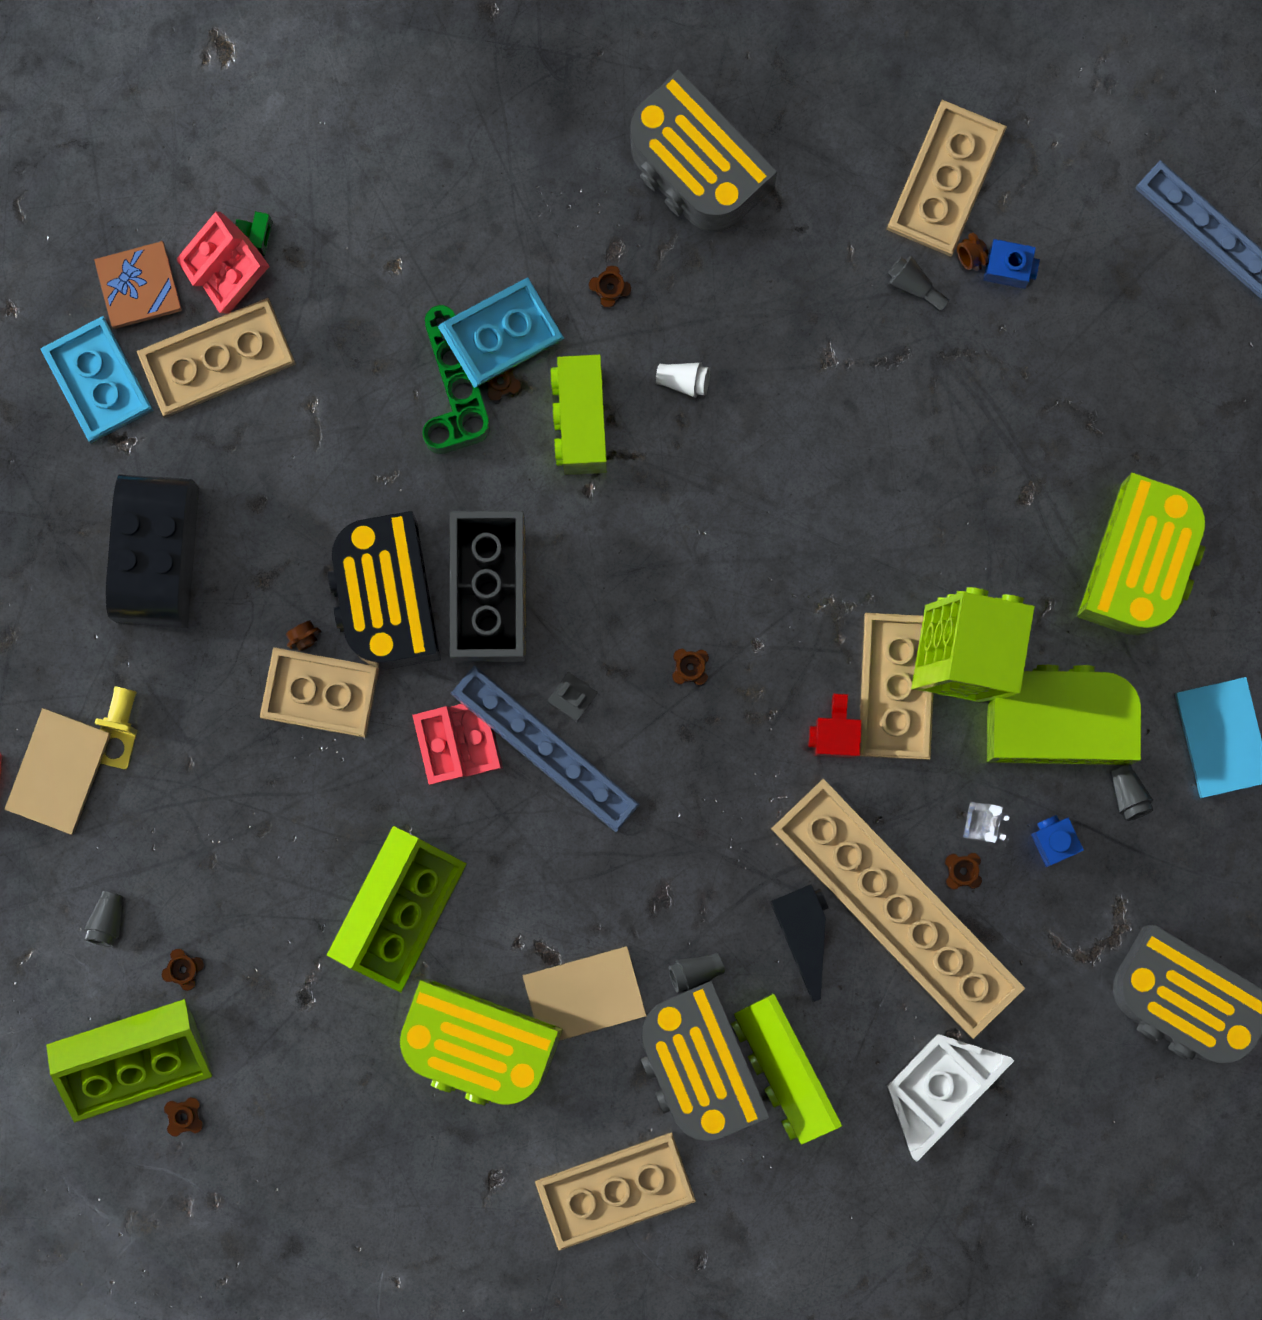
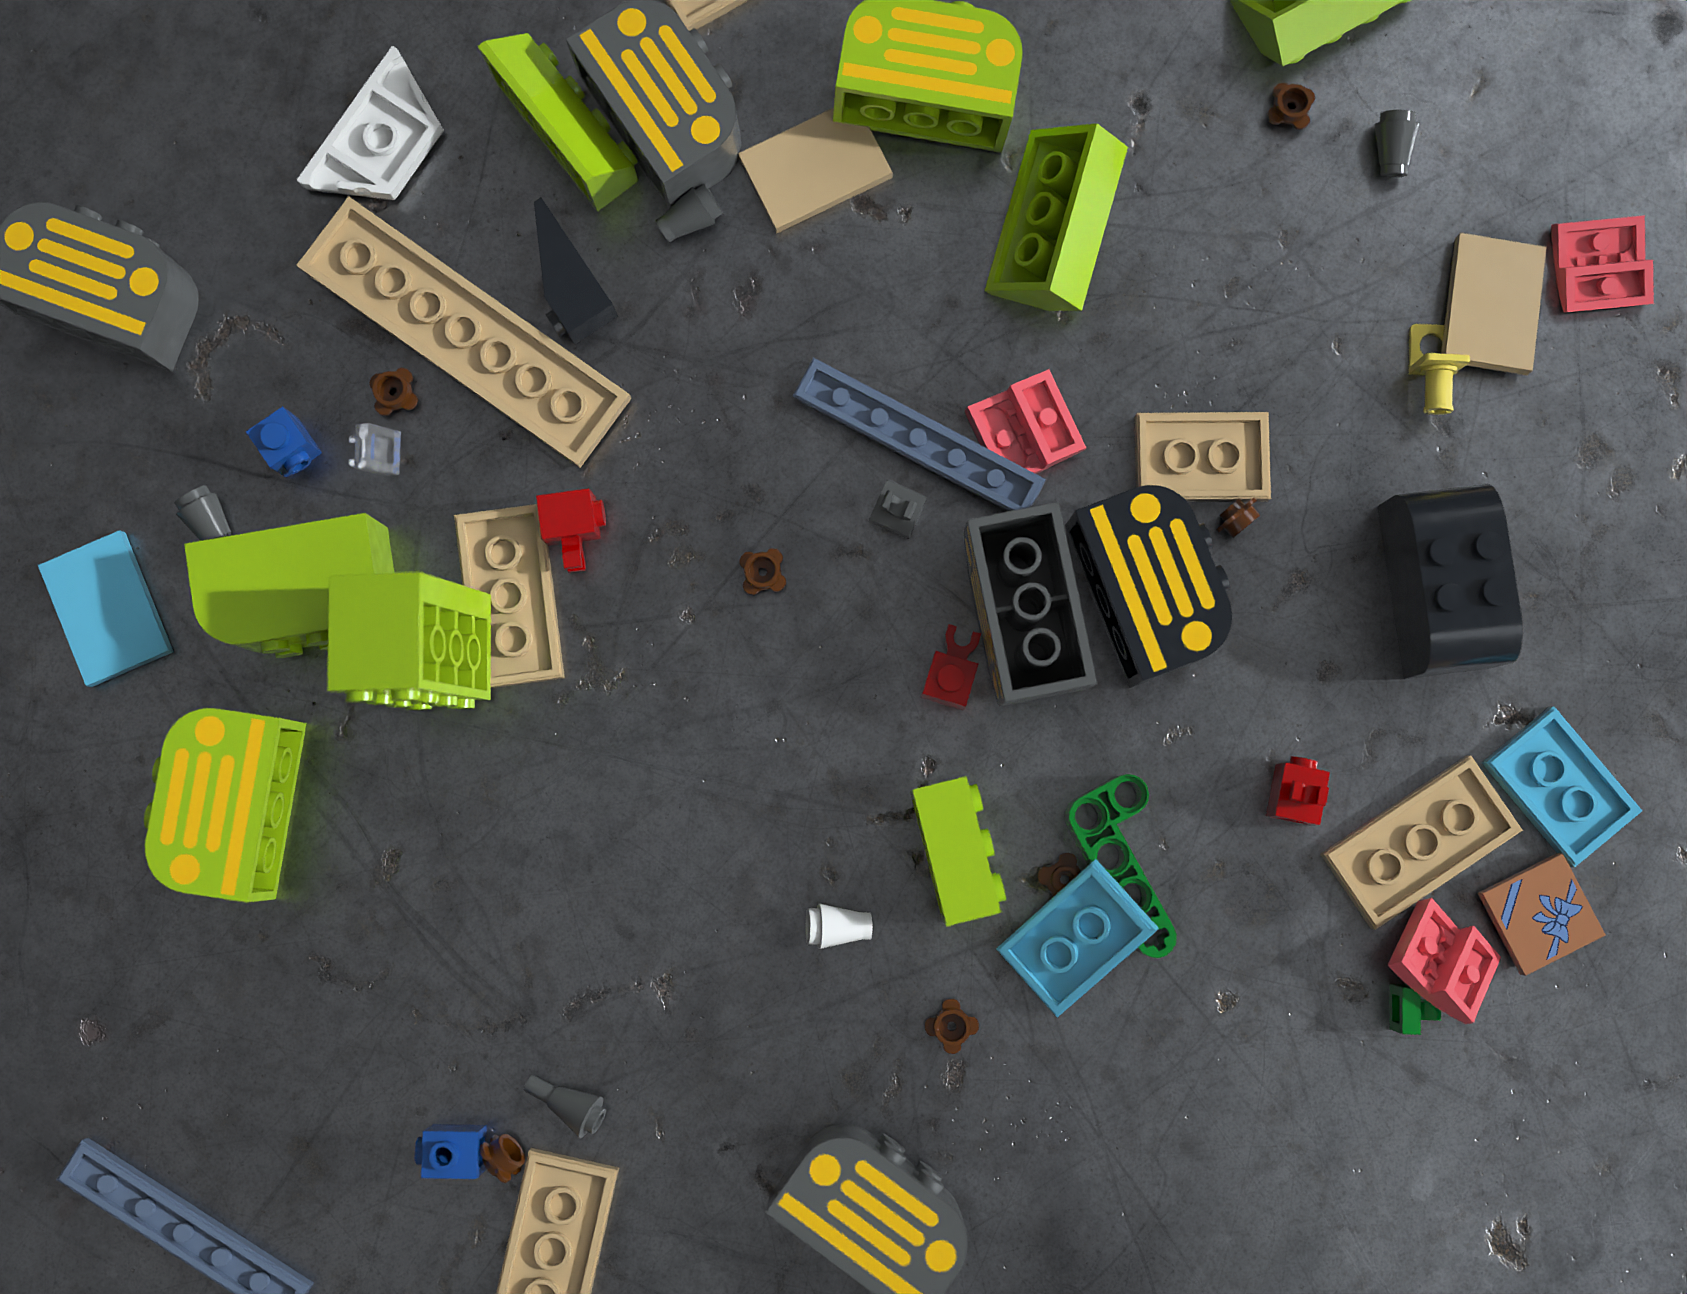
camera: 170 degrees right, 0 degrees up
none -> red brick [921,624,981,710]
none -> red brick [1266,756,1330,826]

